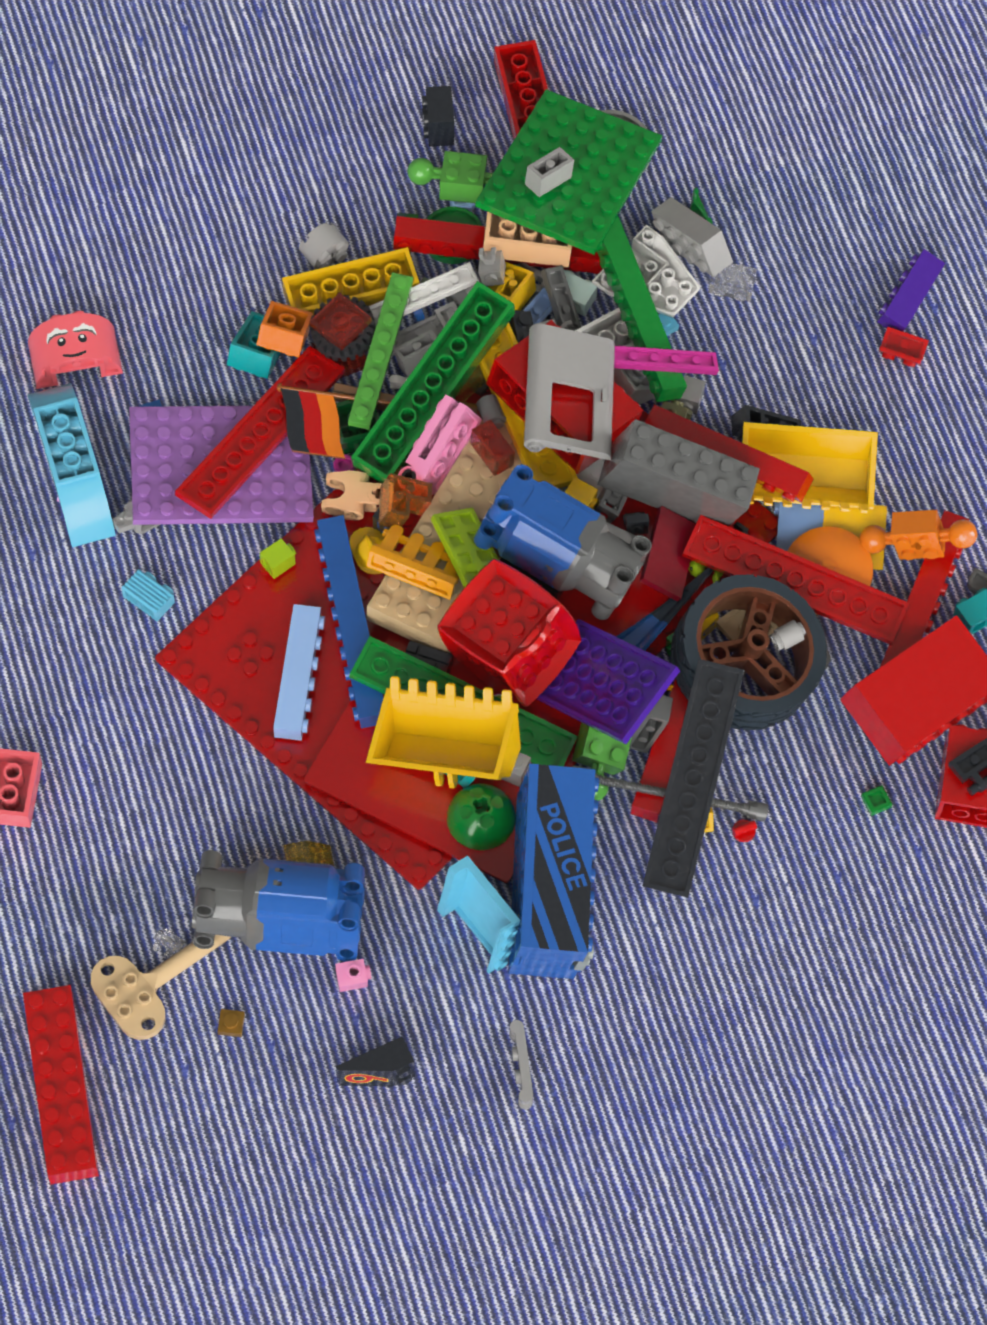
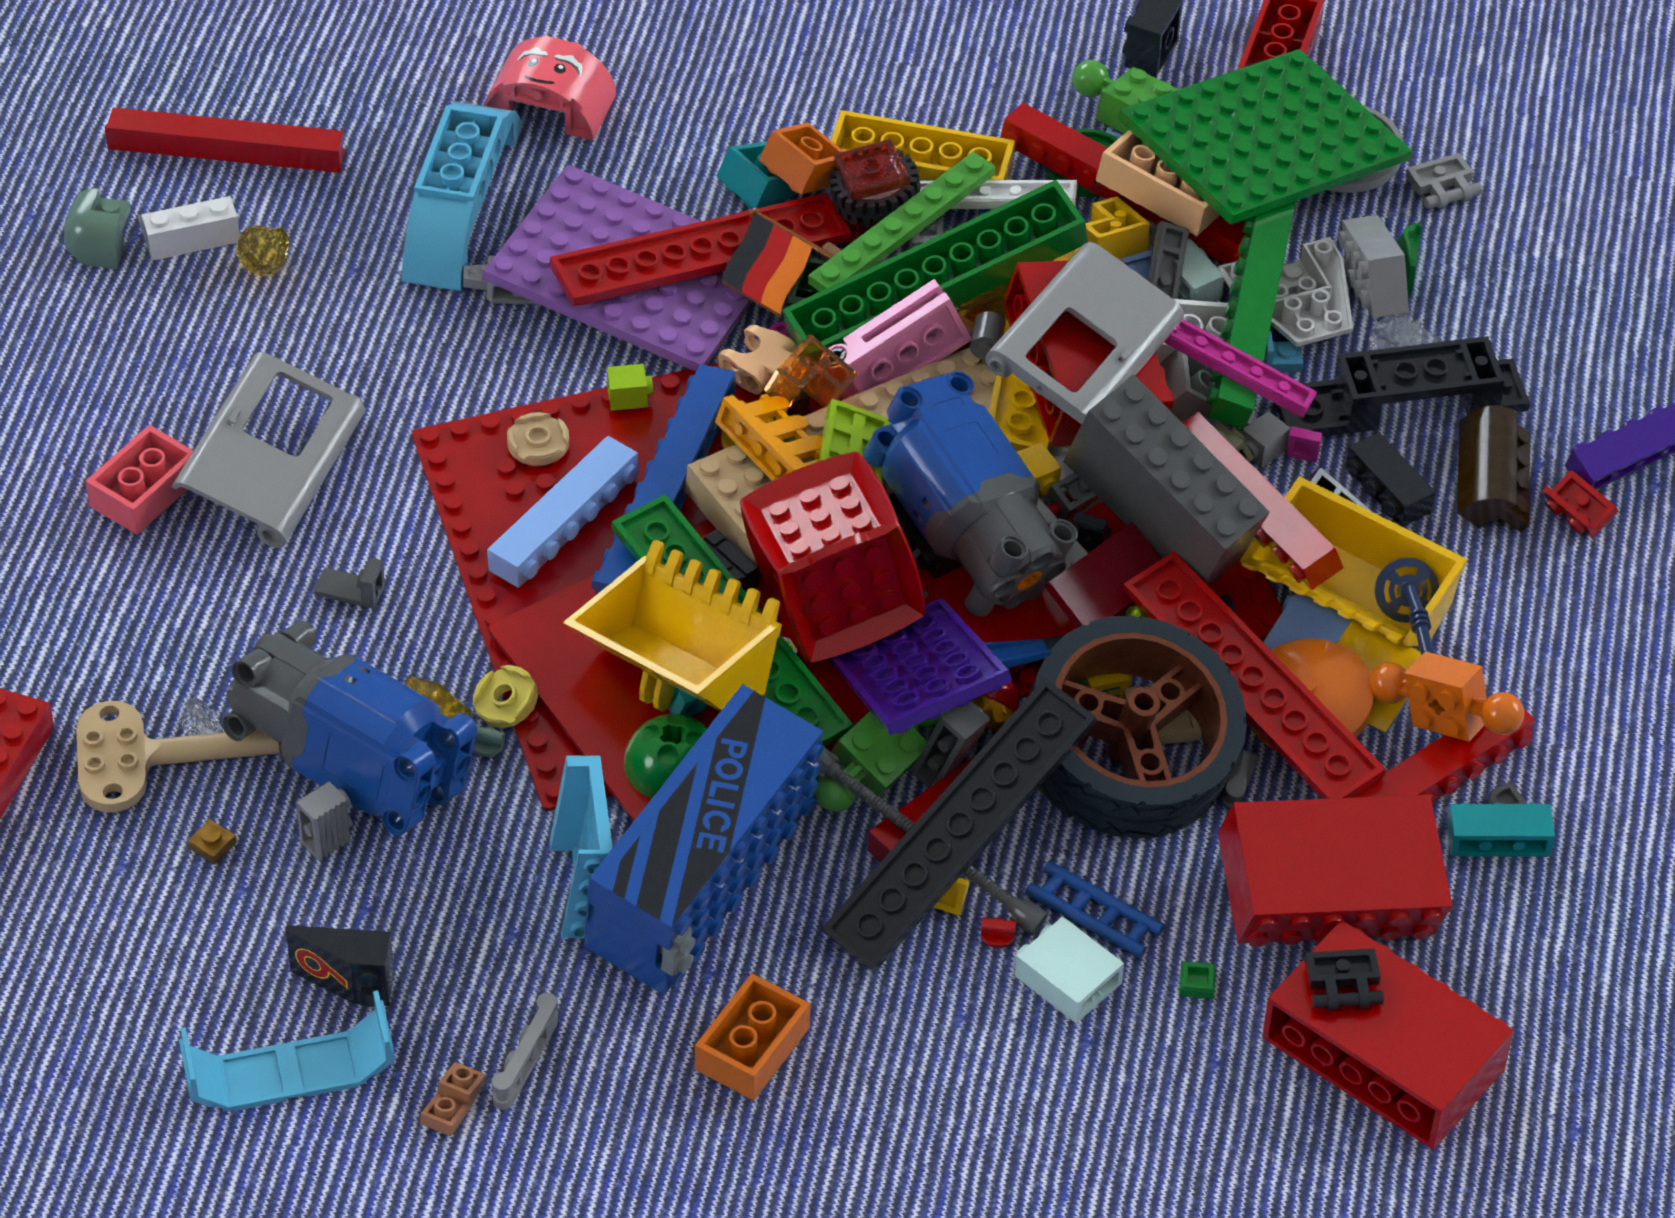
camera: 30 degrees right, 15 degrees down
medium azure brick [121,569,175,621] -> none
light grey brick [299,222,349,270] -> none
bright pink brick [335,959,372,992] -> none
clear red brick [470,419,515,476] -> none
light grey brick [478,247,506,286] -> none
light grey brick [525,147,574,197] -> none
light grey brick [770,620,806,651] -> none
none -> light grey piece [171,352,365,548]
none -> medium azure windscreen [179,991,395,1111]
none -> light grey brick [295,782,353,861]
none -> dark grey bracket [314,558,385,609]
none -> nougat slope [420,1062,486,1136]
none -> light yellow tile [473,665,538,728]
none -> sand green plate [473,726,505,757]
none -> tan tile [507,412,569,466]
none -> orange brick [695,973,811,1101]
none -> light aqua brick [1015,916,1124,1023]
none -> blue bar [1025,861,1165,959]
none -> black bracket [1275,336,1530,436]
none -> dark pink plate [1286,426,1322,463]
none -> black brick [1346,432,1436,527]
none -> dark blue dish [1374,558,1439,655]
none -> light grey plate [1406,153,1482,209]
none -> dark brown brick [1457,405,1530,532]

